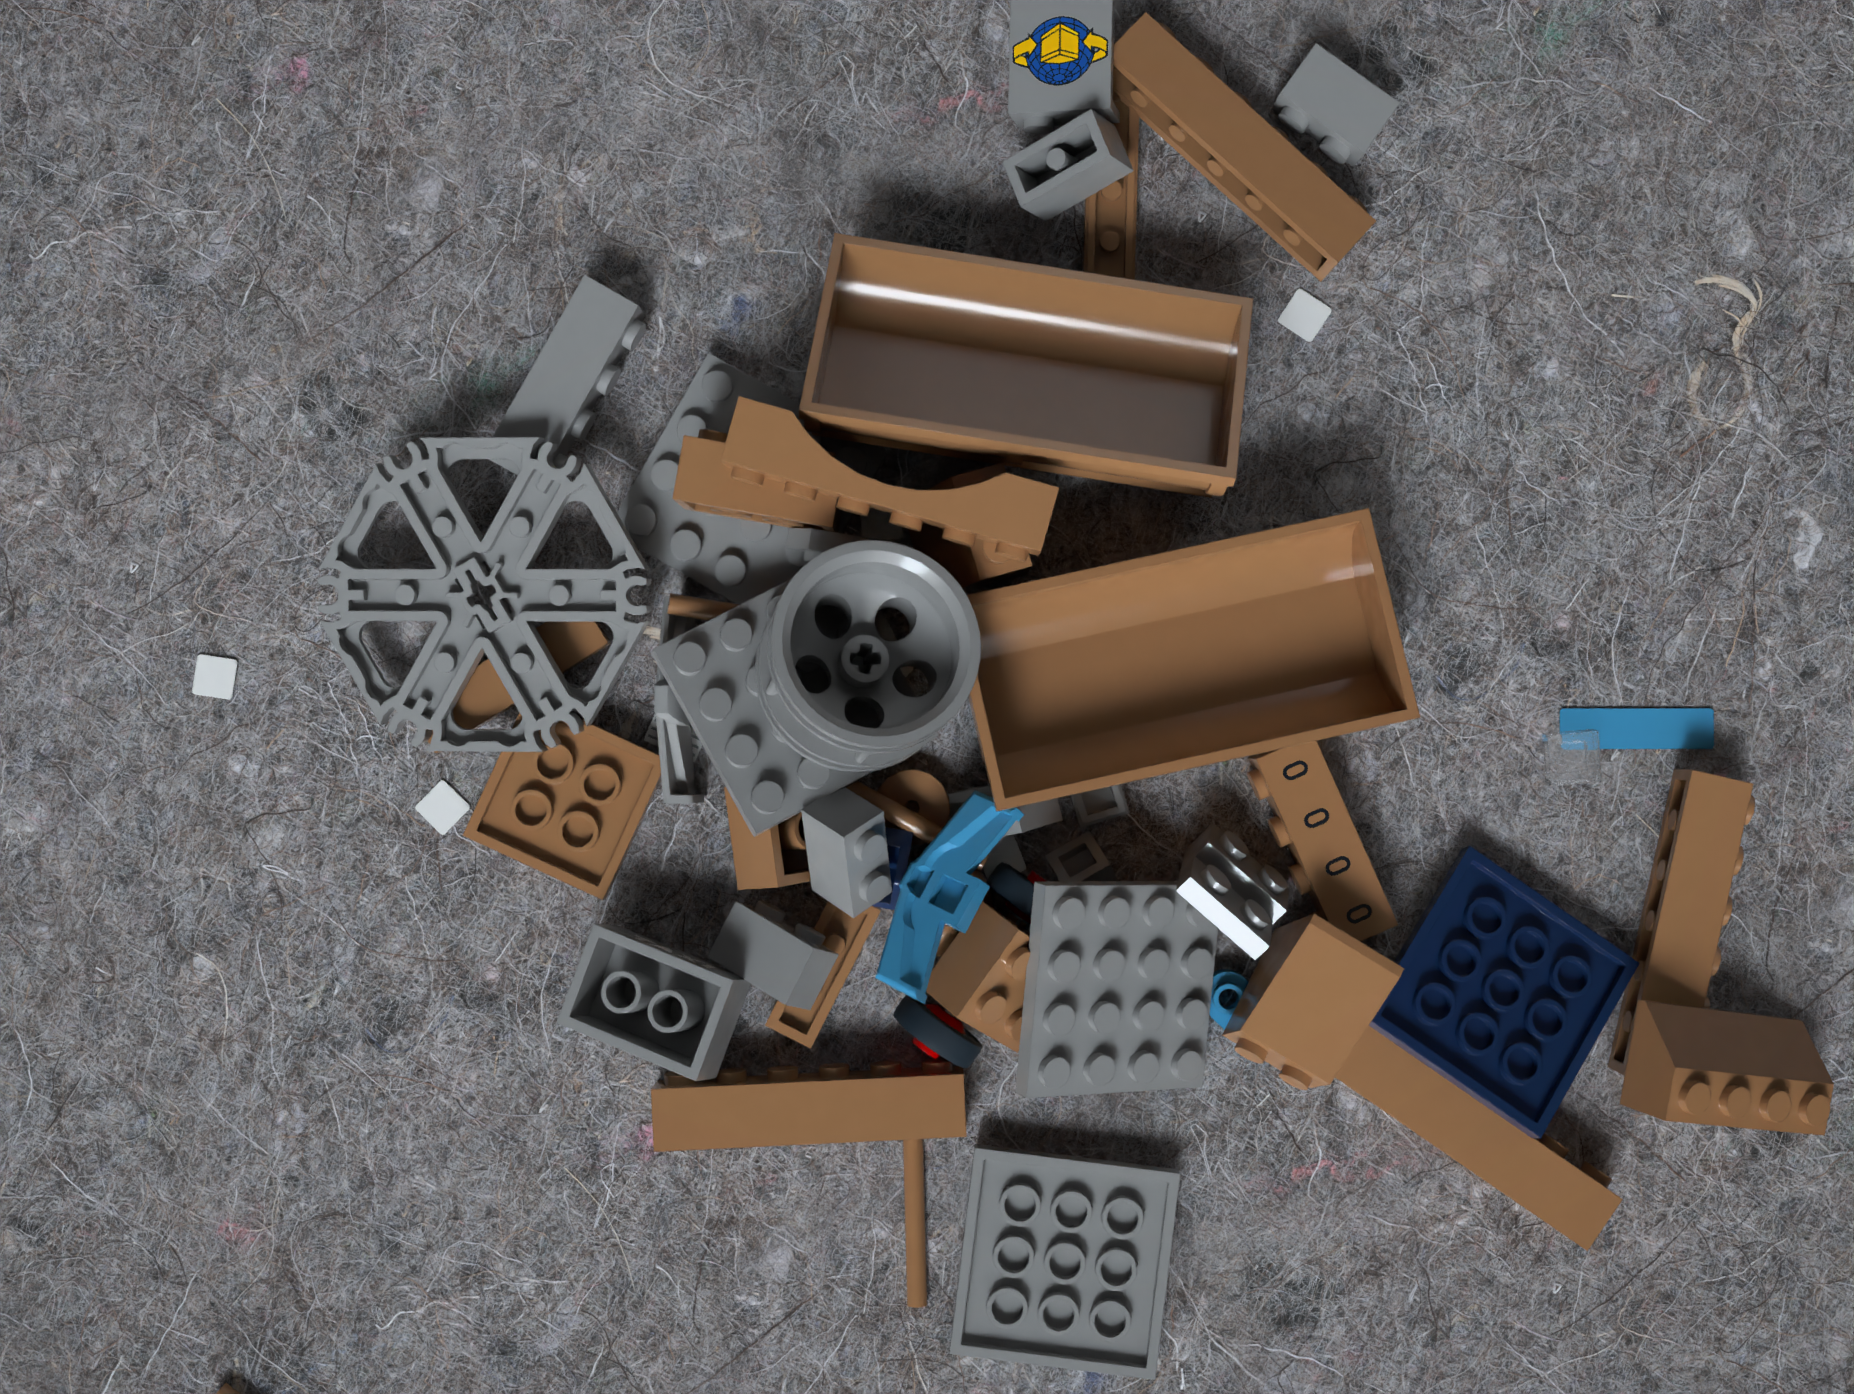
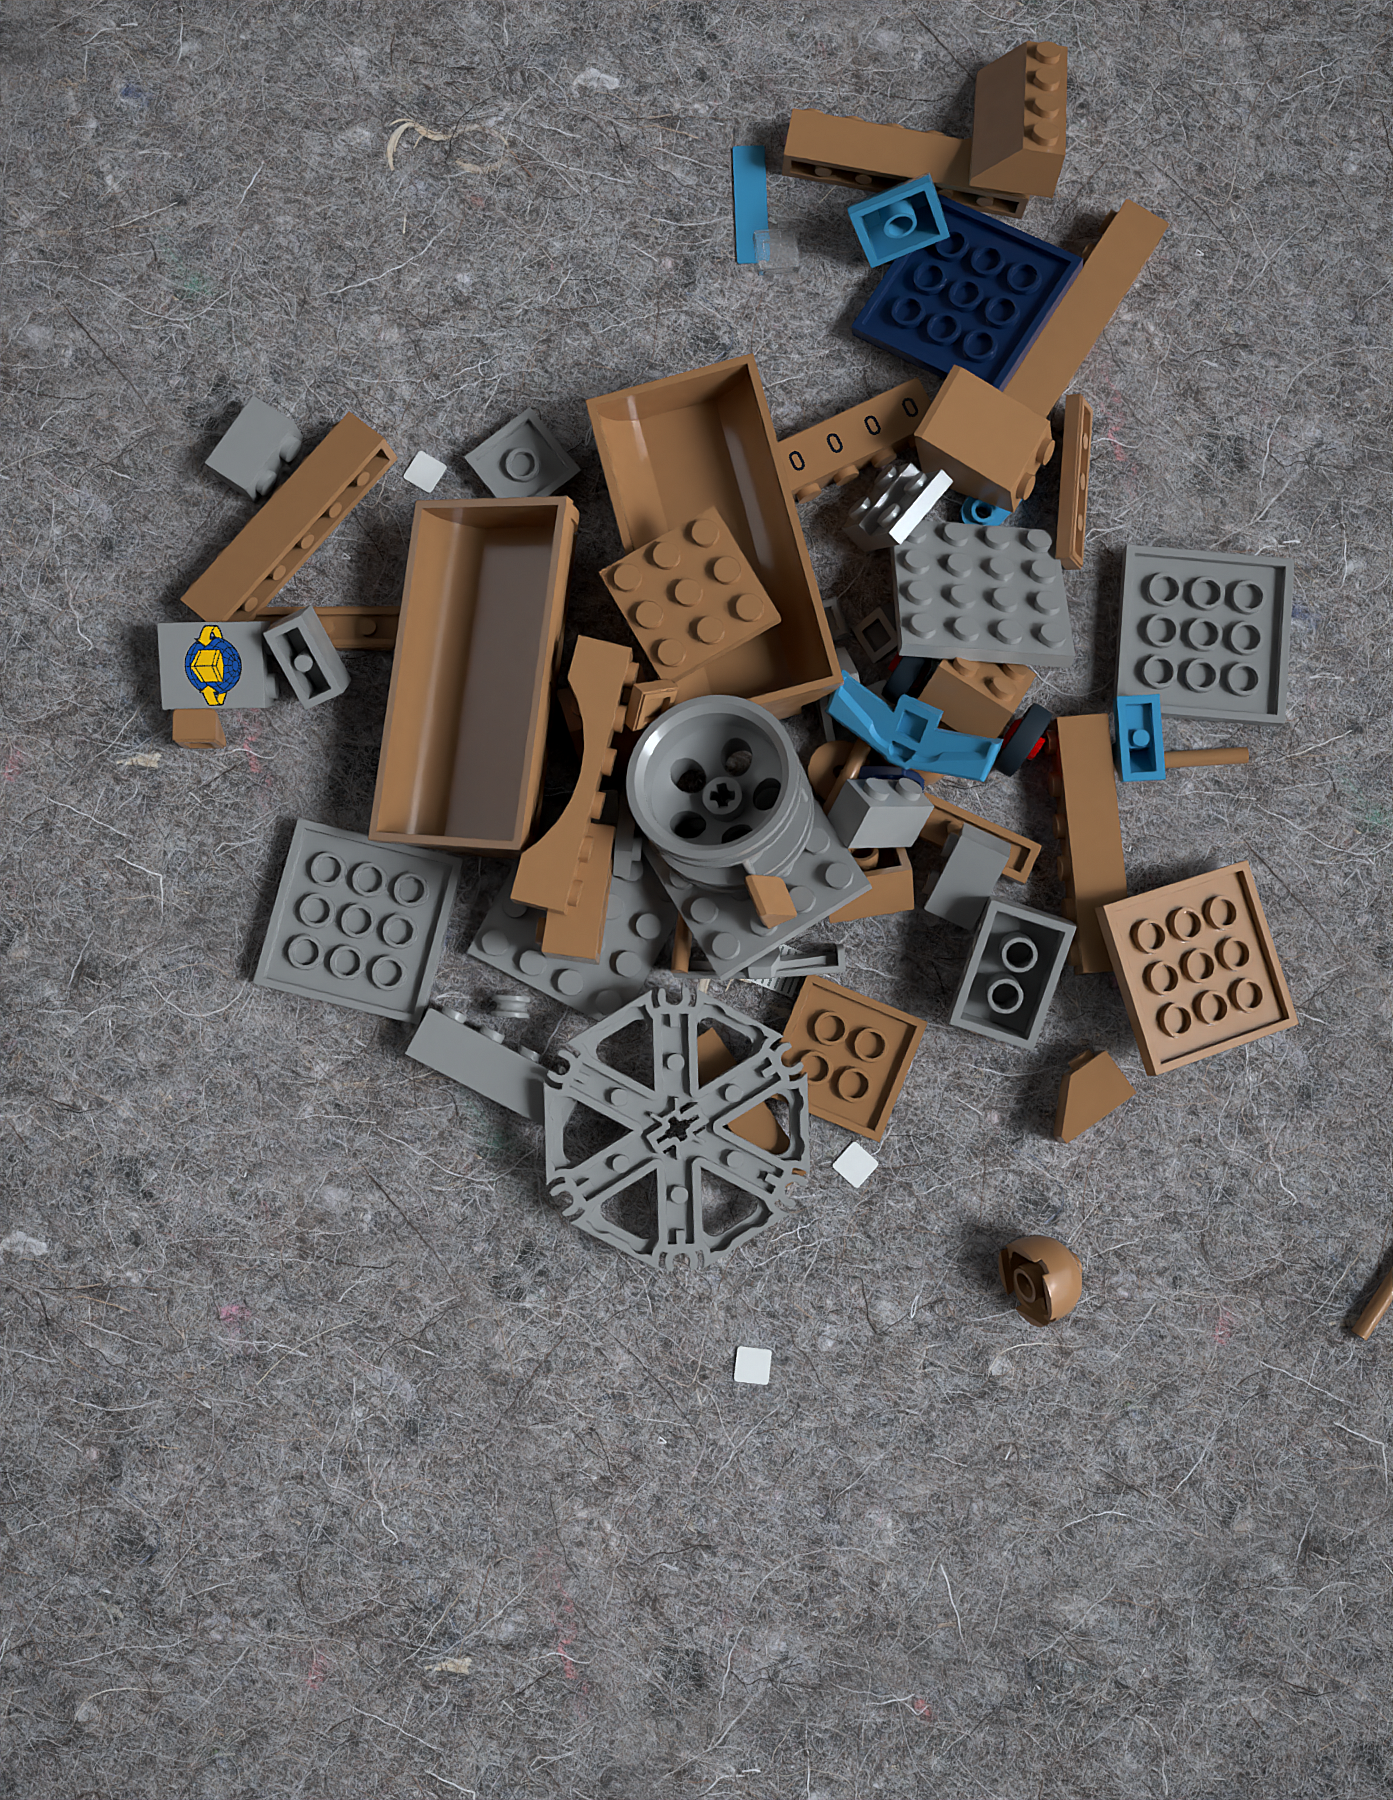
camera: 95 degrees left, 5 degrees down
none -> medium nougat slope [172,708,226,749]
none -> light grey plate [253,818,465,1025]
none -> light grey plate [464,407,582,498]
none -> light grey bush [491,995,531,1019]
none -> medium nougat plate [599,505,781,683]
none -> medium nougat tile [624,679,679,731]
none -> medium nougat slope [744,875,797,929]
none -> dark azure slope [847,172,950,268]
none -> medium nougat cylinder [998,1234,1082,1328]
none -> medium nougat slope [1053,1048,1137,1144]
none -> medium nougat tile [1055,393,1093,570]
none -> medium nougat plate [1095,860,1299,1076]
none -> dark azure slope [1111,694,1166,783]

